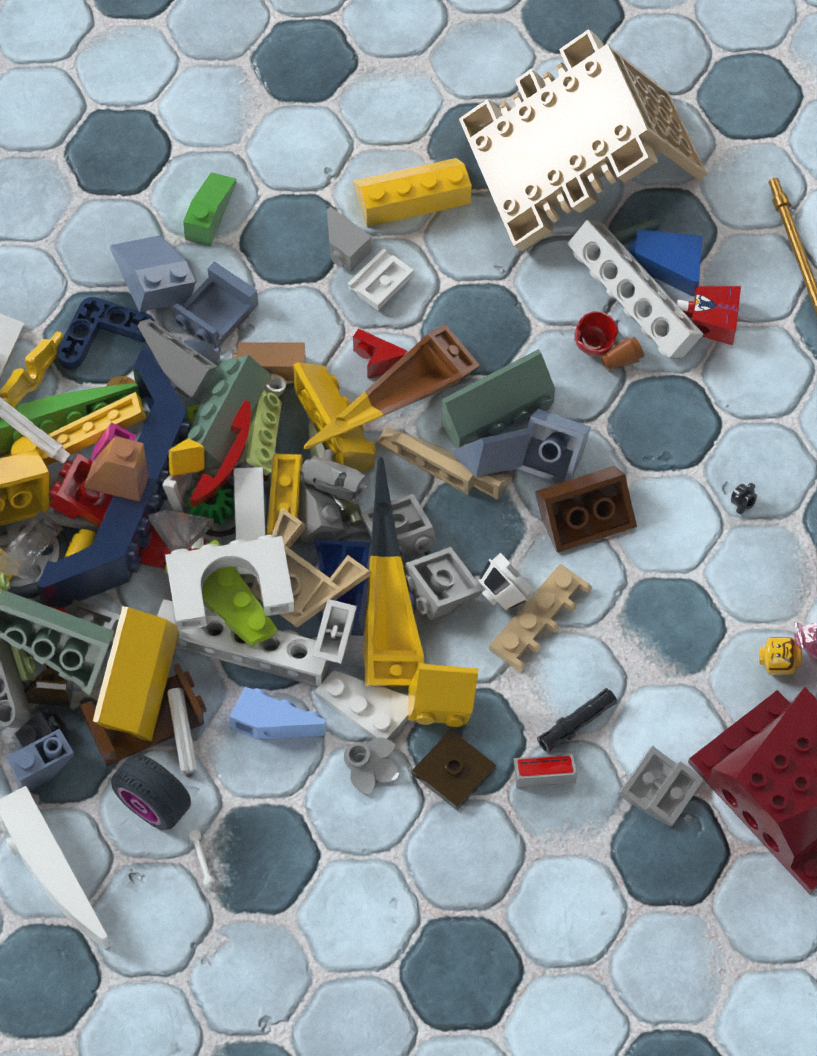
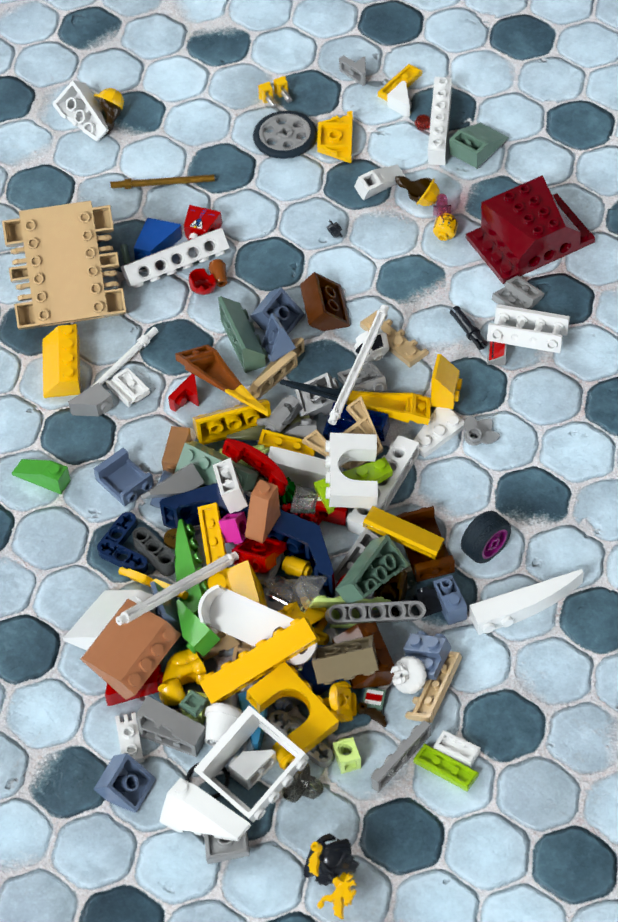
camera: 75 degrees left, 10 degrees down
sand blue slope [110,235,196,312] -> none
white axle [168,688,197,775] -> none
yellow slope [169,438,205,476] -> none
white hinge [189,830,215,888] -> none
light blue slope [230,687,327,740] -> none
white slope [312,599,356,664] -> none
dark brown plate [412,729,496,811] -> none
none -> white bar [88,327,159,389]
none -> dark grey beam [133,527,175,576]
none -> white slope [213,458,248,514]
none -> white piece [328,305,389,425]
none -> white fence [487,304,570,353]

